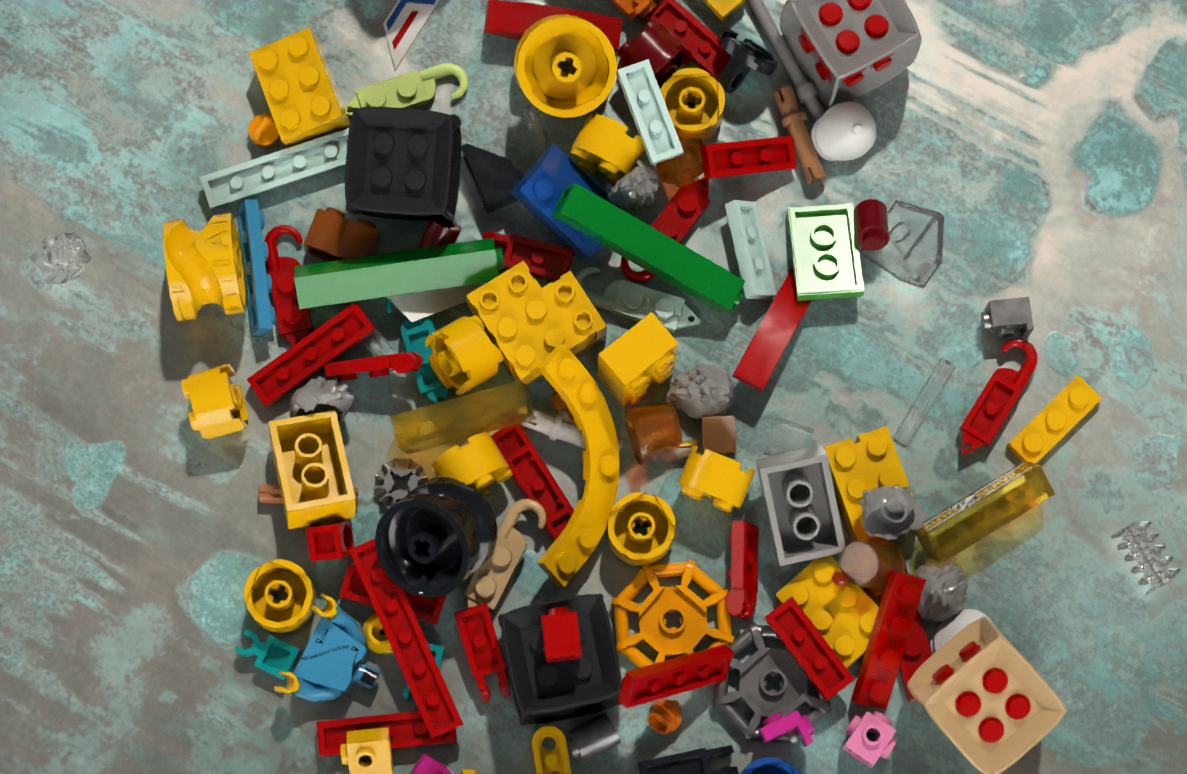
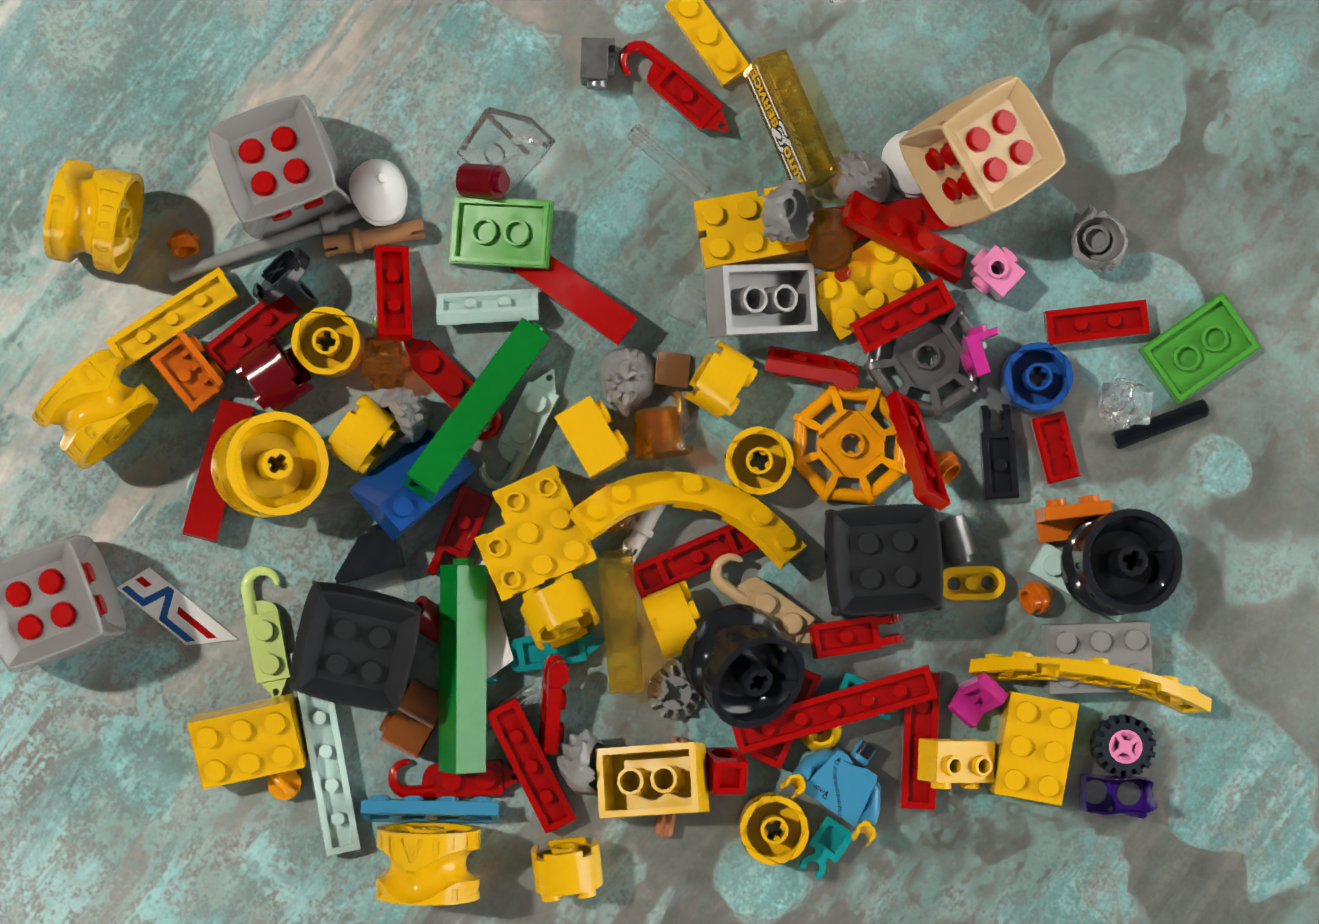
camera: 80 degrees left, 10 degrees up
red brick [541,607,582,662] -> none
light aqua plate [616,59,684,165] -> none

